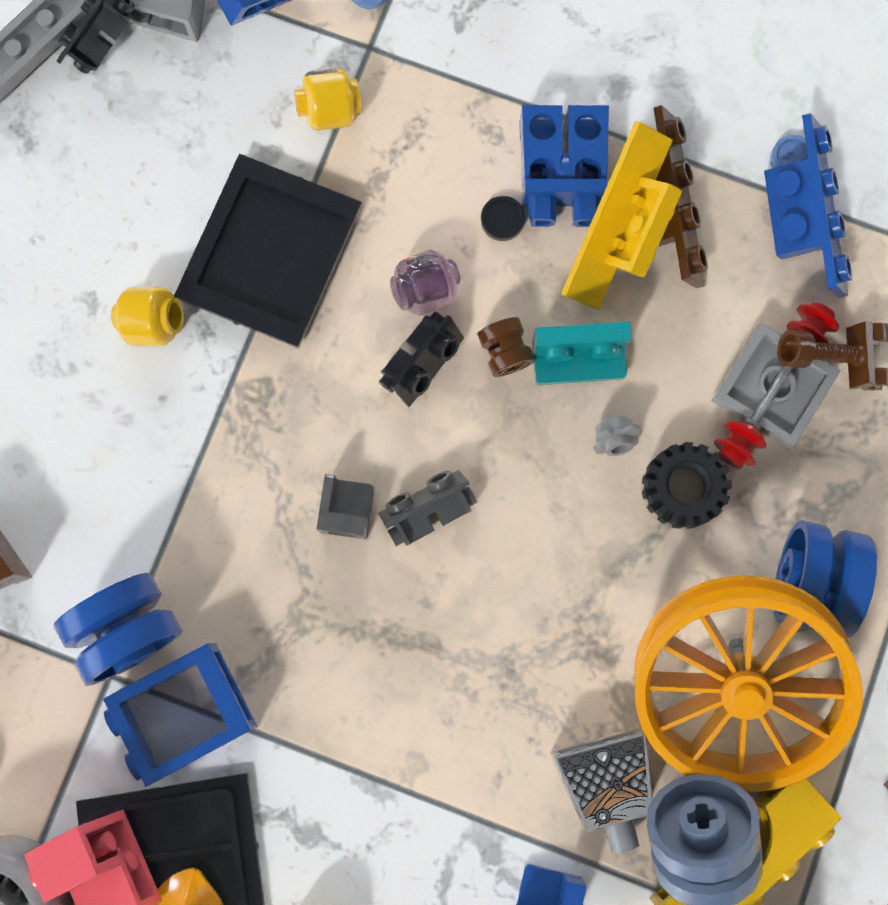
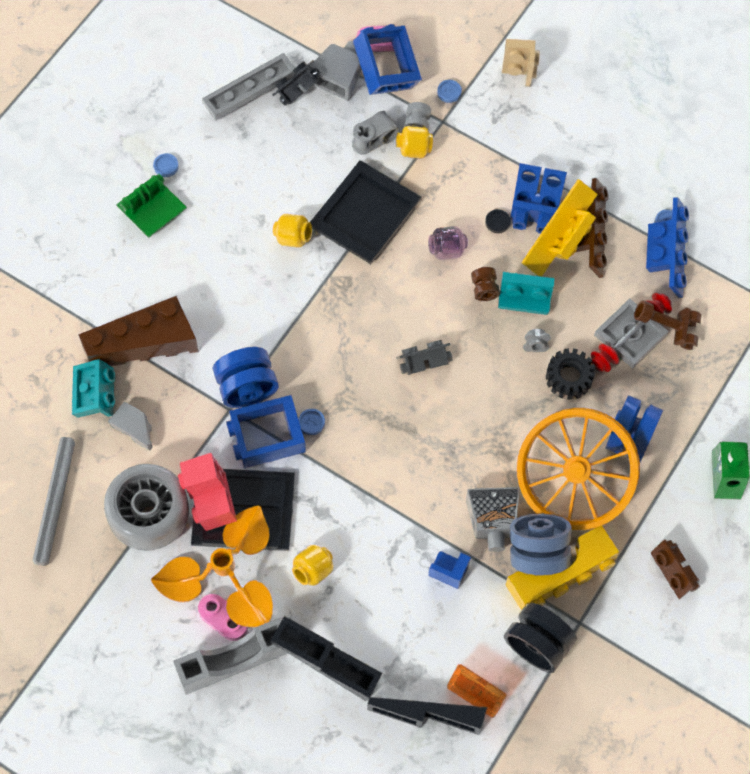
camera: 10 degrees right, 15 degrees down
flat silver panel [316,474,374,540] -> none
black hinge [378,311,464,407] -> none
none -> medium blue piece [298,409,325,435]
none -> light grey piece [352,111,400,154]
none -> light grey wheel [404,102,431,129]

